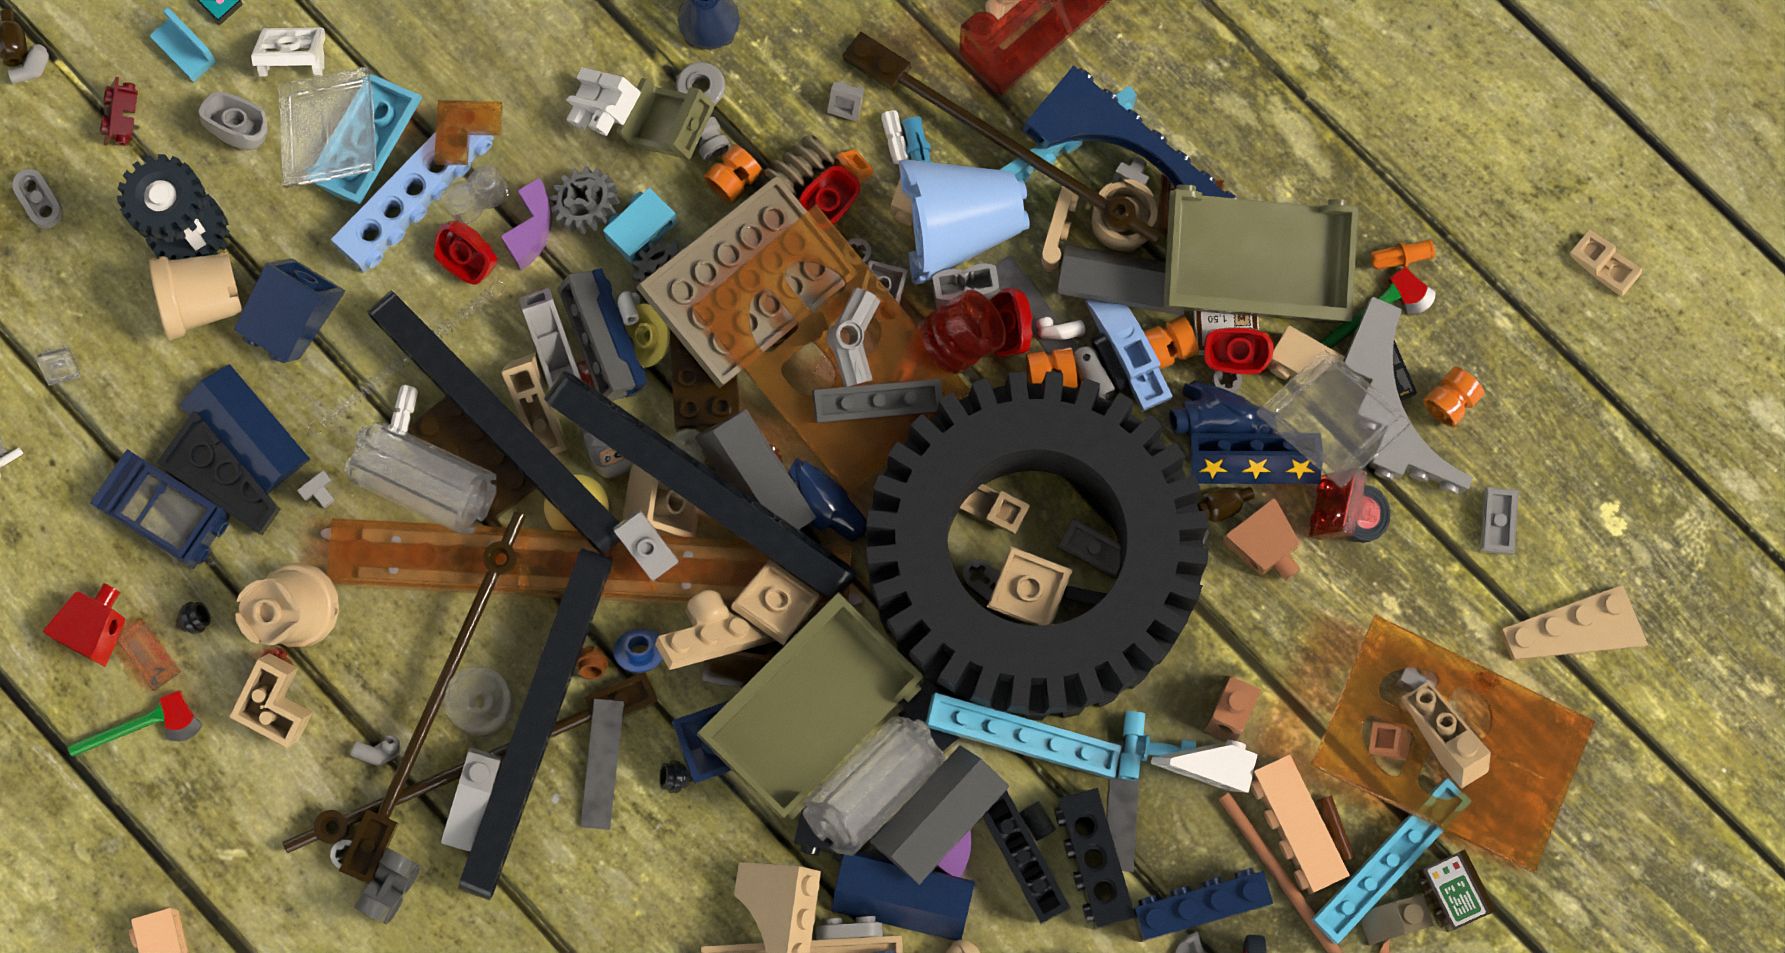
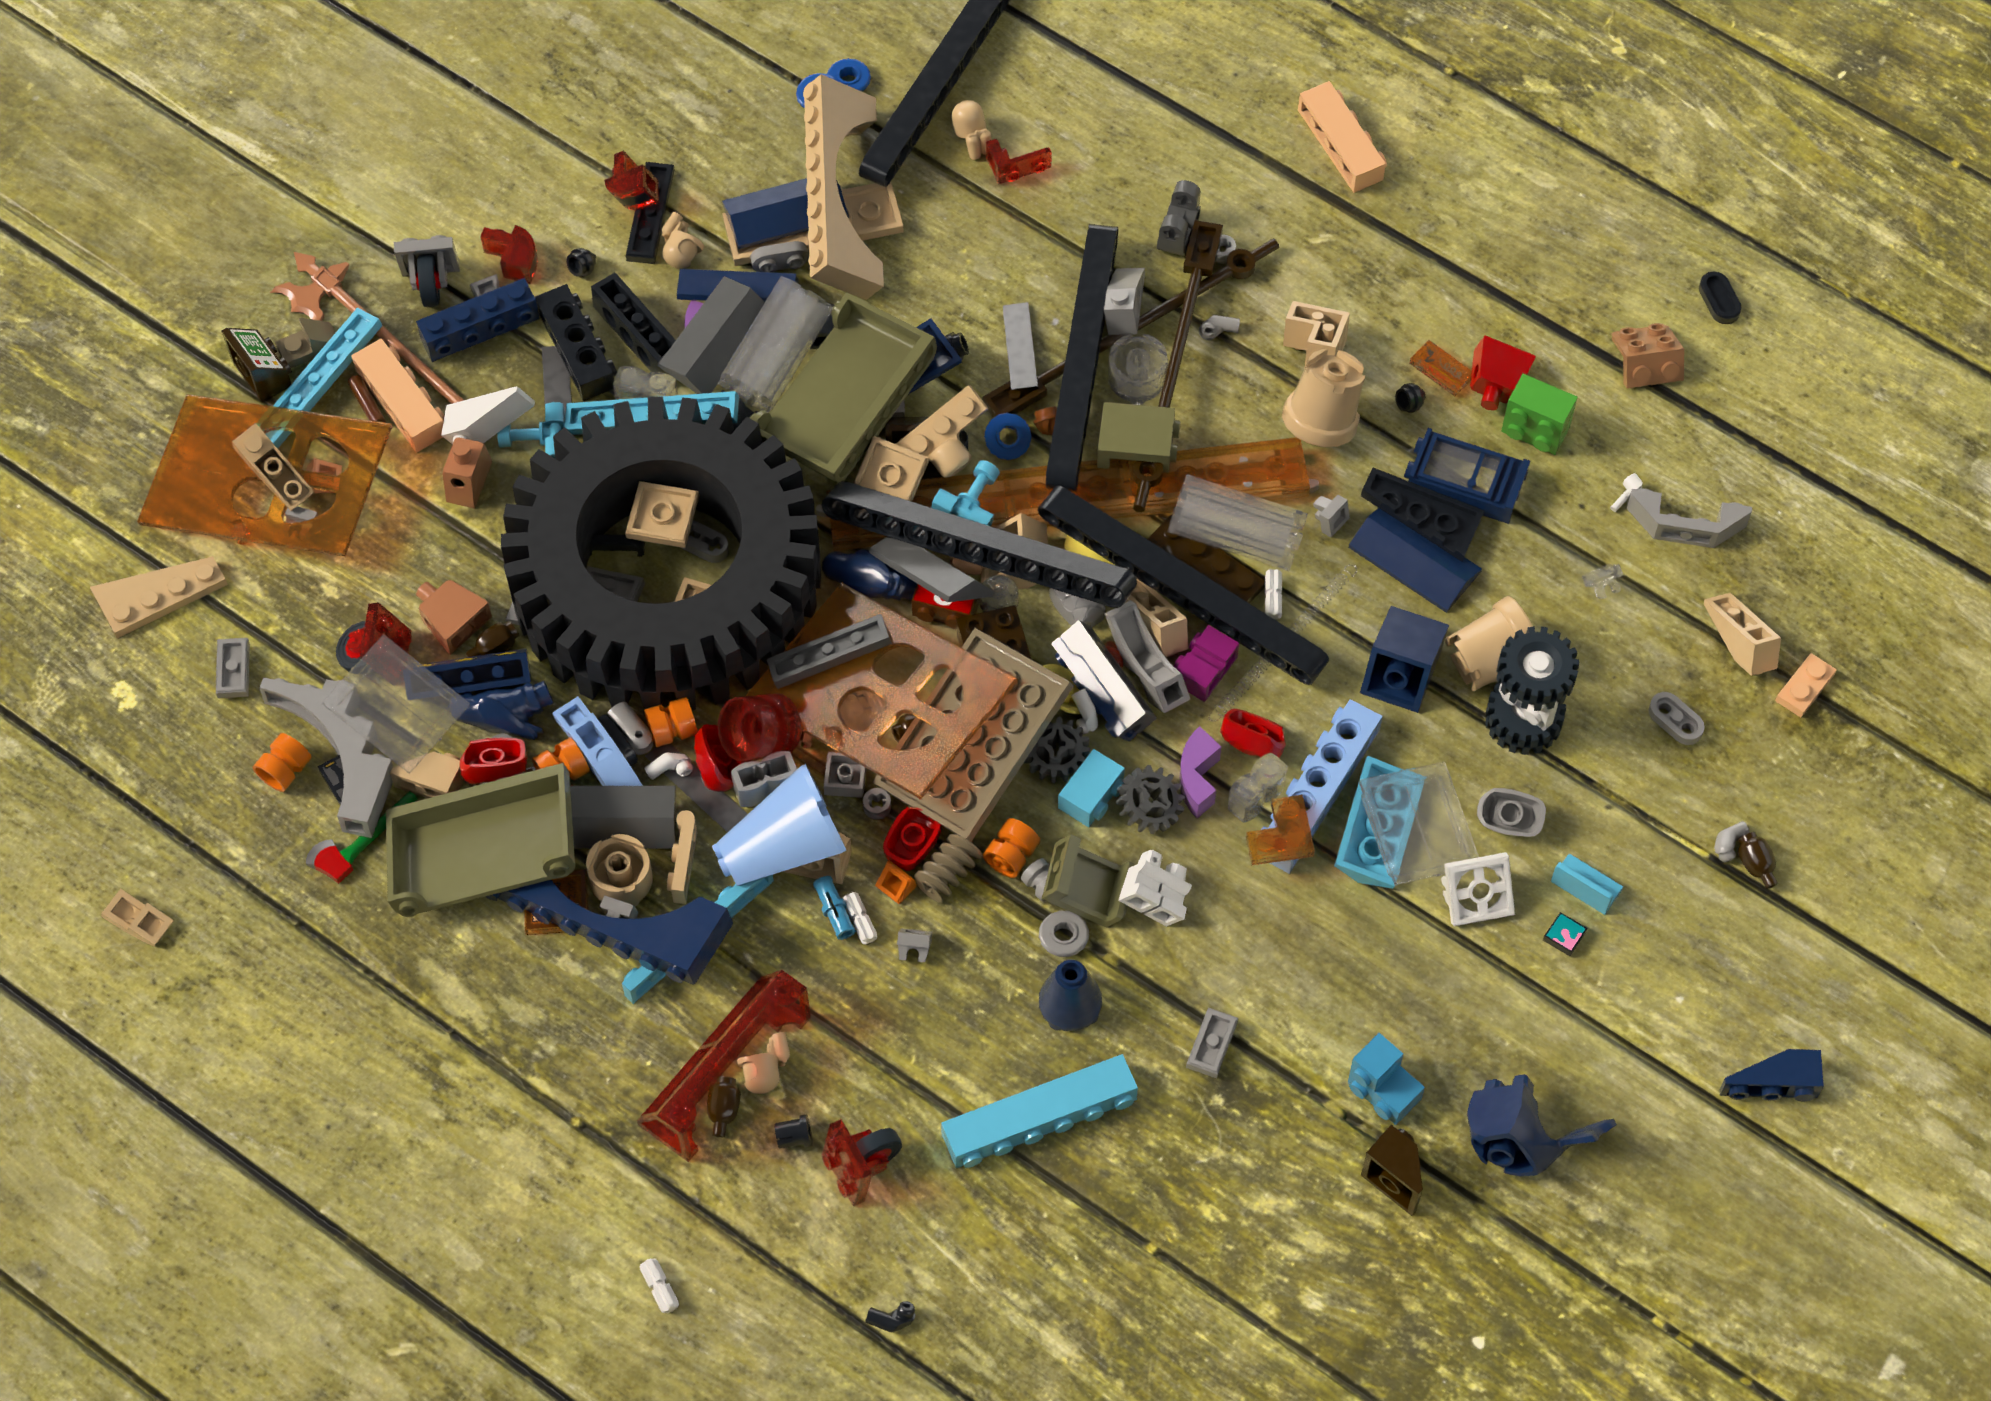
camera: 170 degrees right, 15 degrees down
piece [67,690,203,757] -> none
dark red hinge [100,77,138,146] -> none
light grey plate [613,509,679,581] -> none
light grey piece [826,287,880,387] -> none
dark brown bar [842,31,1163,245] -> none
black piece [1019,801,1056,842] -> none
orange axle [1370,239,1435,270] -> none
none -> clear brick [613,366,678,400]
none -> medium azure bar [931,460,1000,526]
none -> olive panel [1097,402,1180,473]
none -> magenta brick [1173,625,1239,702]
none -> bright green brick [1501,374,1578,455]

